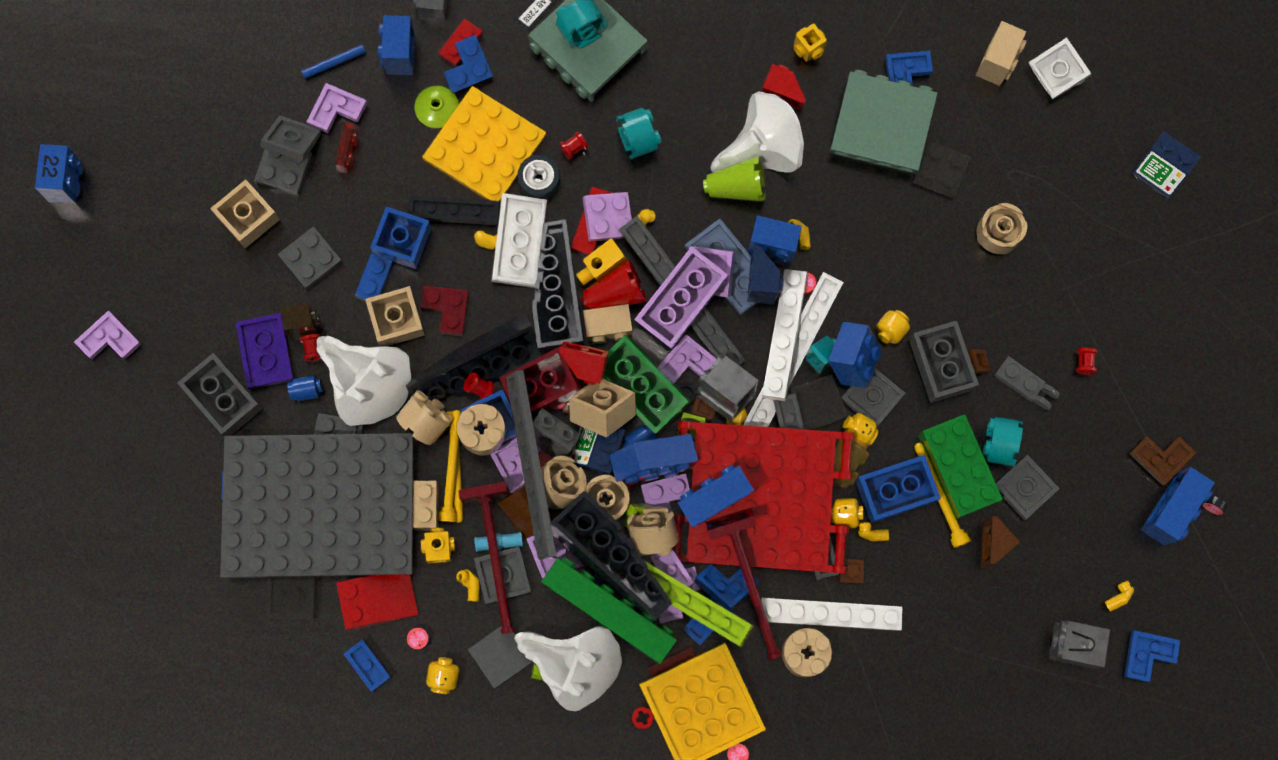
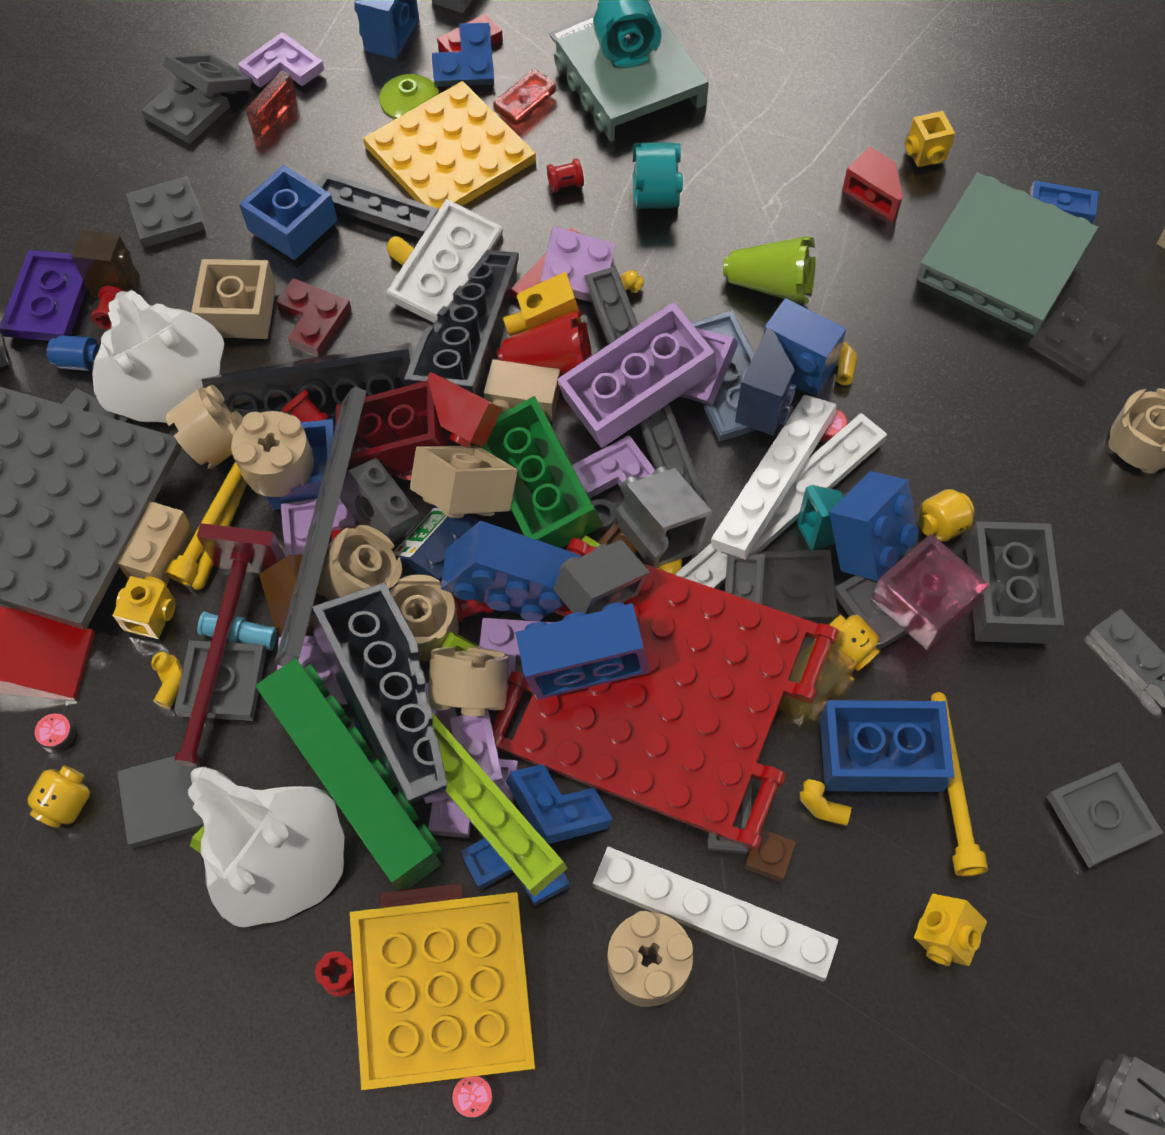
camera: 25 degrees right, 15 degrees down
tan brick [210,179,280,248] -> none
blue bar [302,45,366,79] -> none
blue plate [355,254,393,300] -> none
wheel [517,155,560,199] -> none
dark red tile [706,508,782,660] -> none
white animal [710,91,804,173] -> none
yellow head [831,498,864,528] -> none
green brick [918,414,1003,519] -> none
reddish brown plate [968,349,991,374] -> none
reddish brown slope [981,516,1020,569] -> none
teal brick [982,416,1023,467] -> none
none -> clear red plate [493,68,556,125]
none -> dark grey brick [553,539,650,614]
none -> clear pink brick [871,534,989,650]
none -> yellow brick [913,893,987,966]

